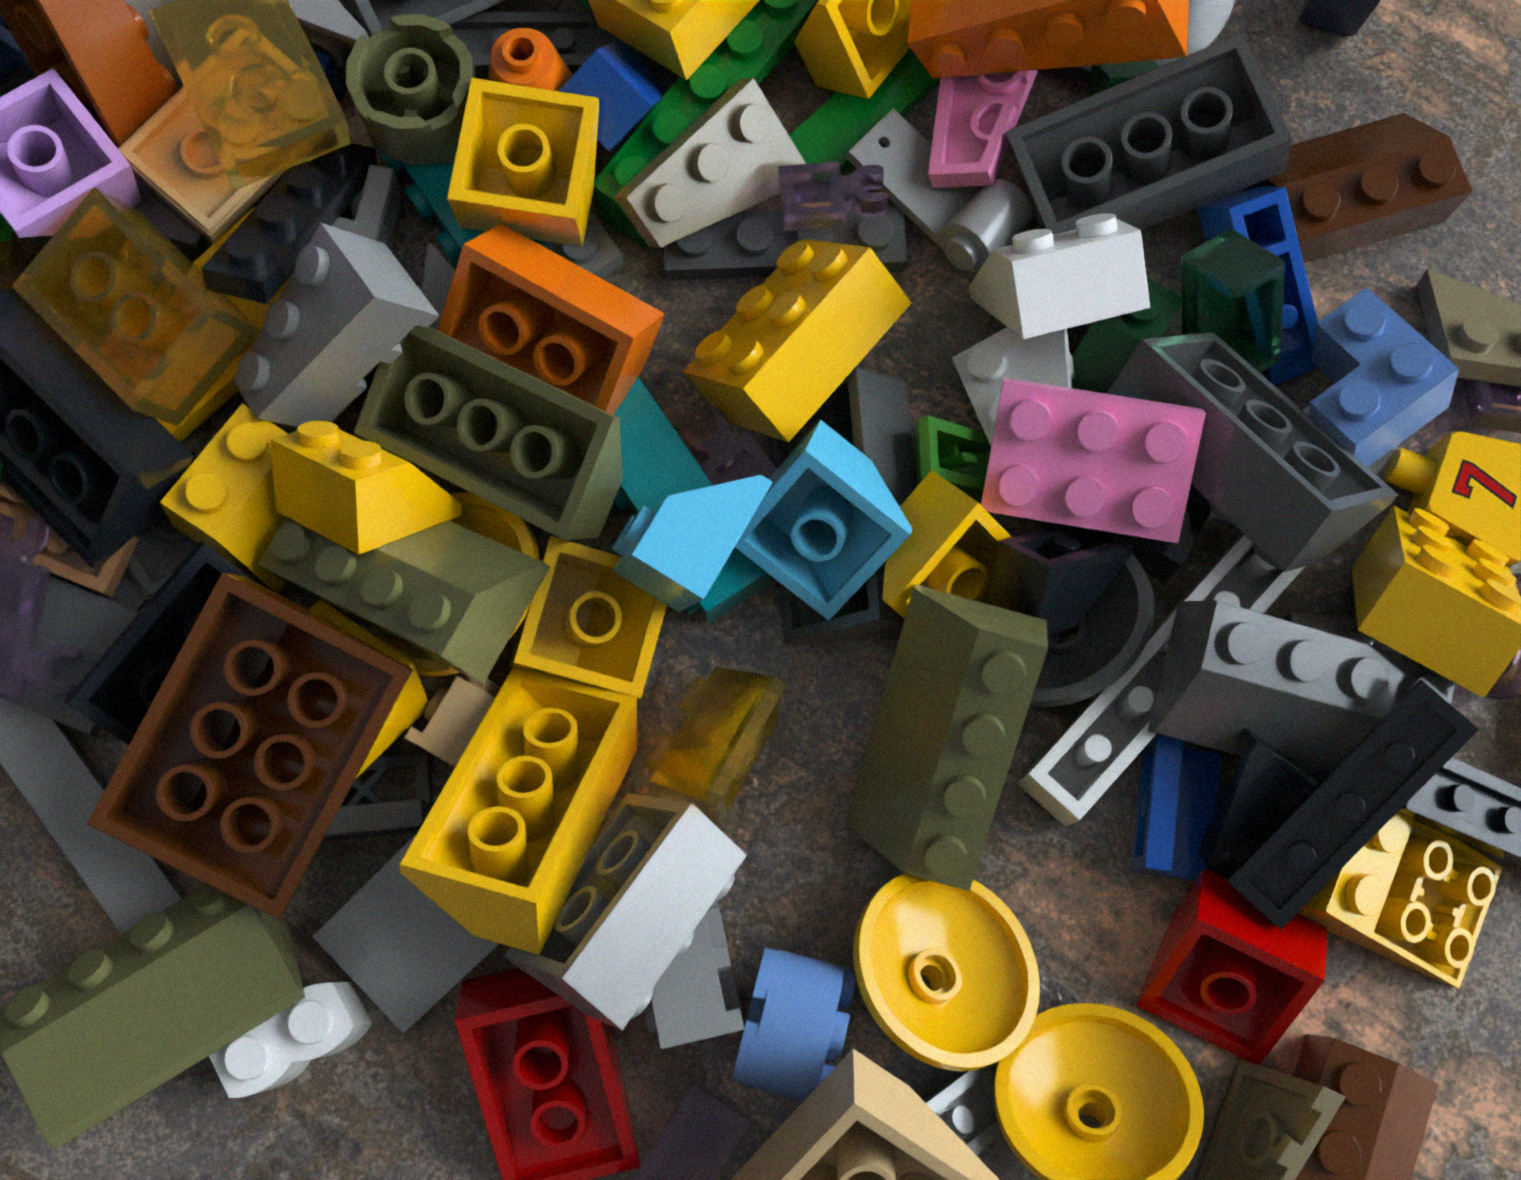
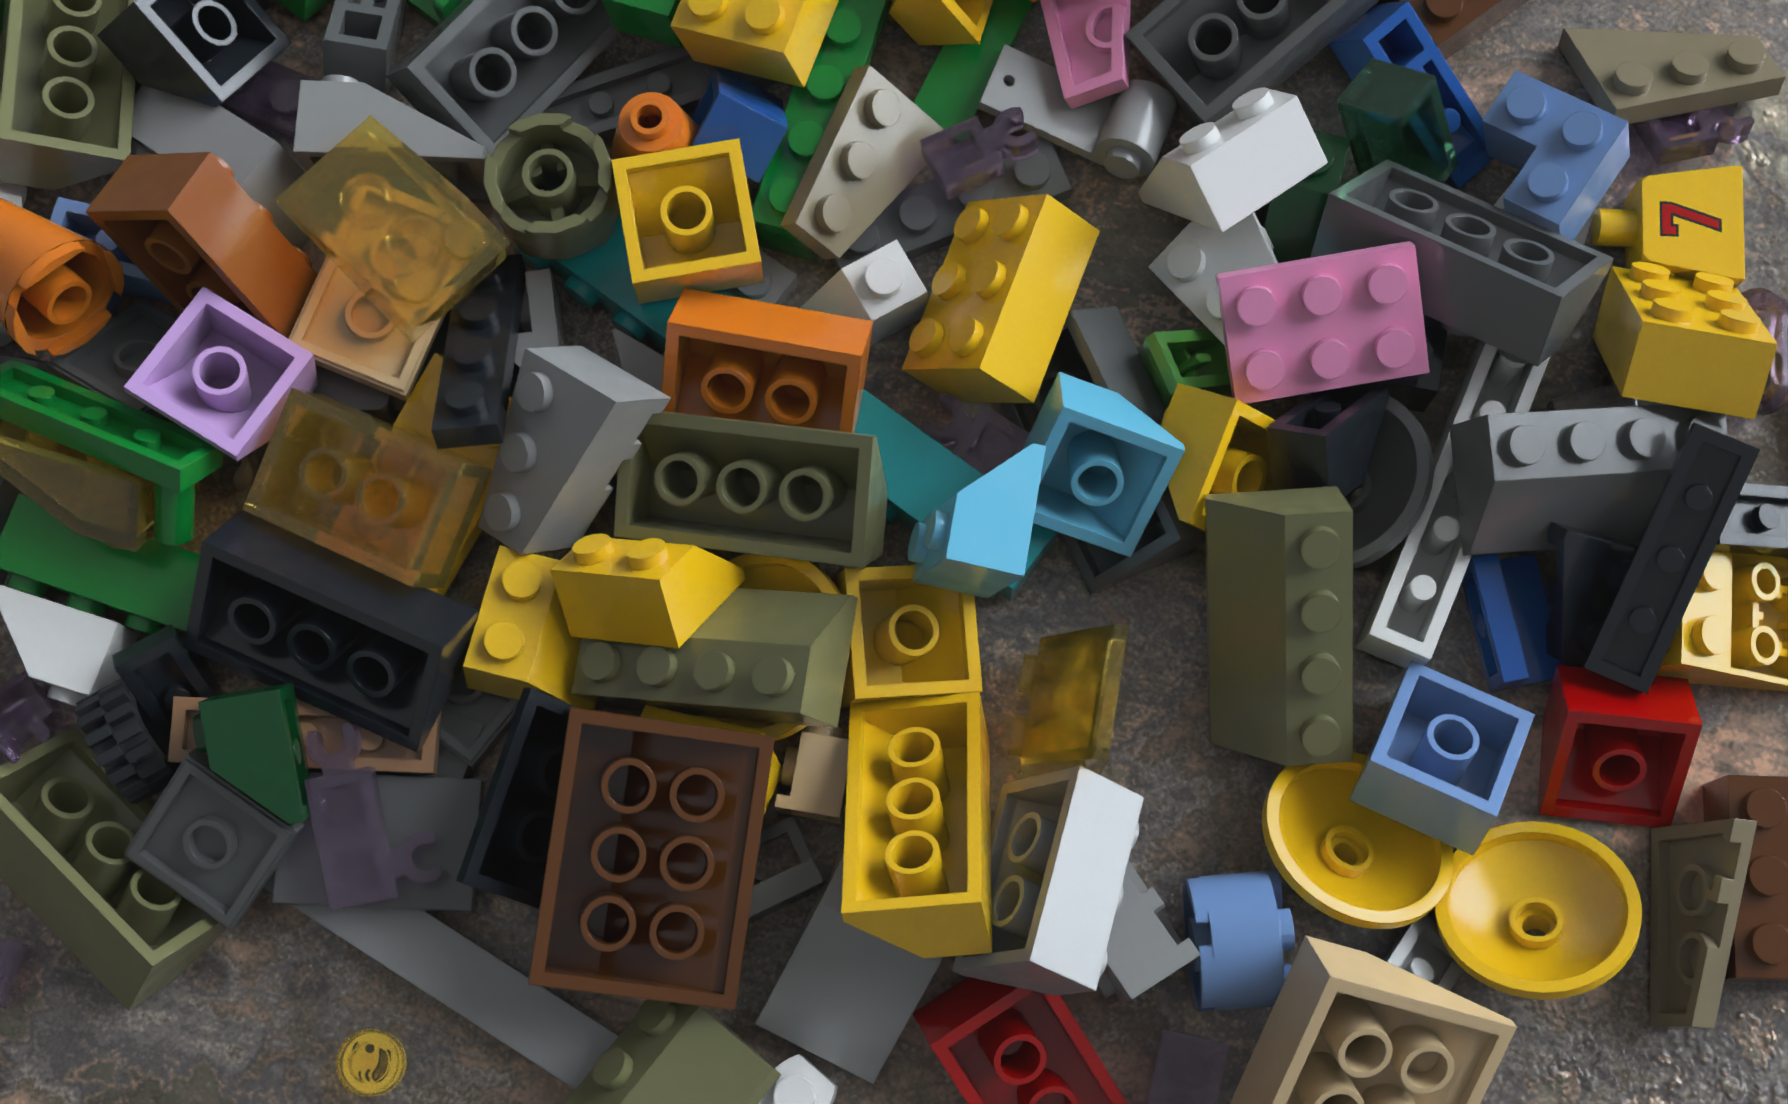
camera: 15 degrees left, 0 degrees up
none -> white slope [800,239,928,346]
none -> medium blue brick [1349,660,1535,856]

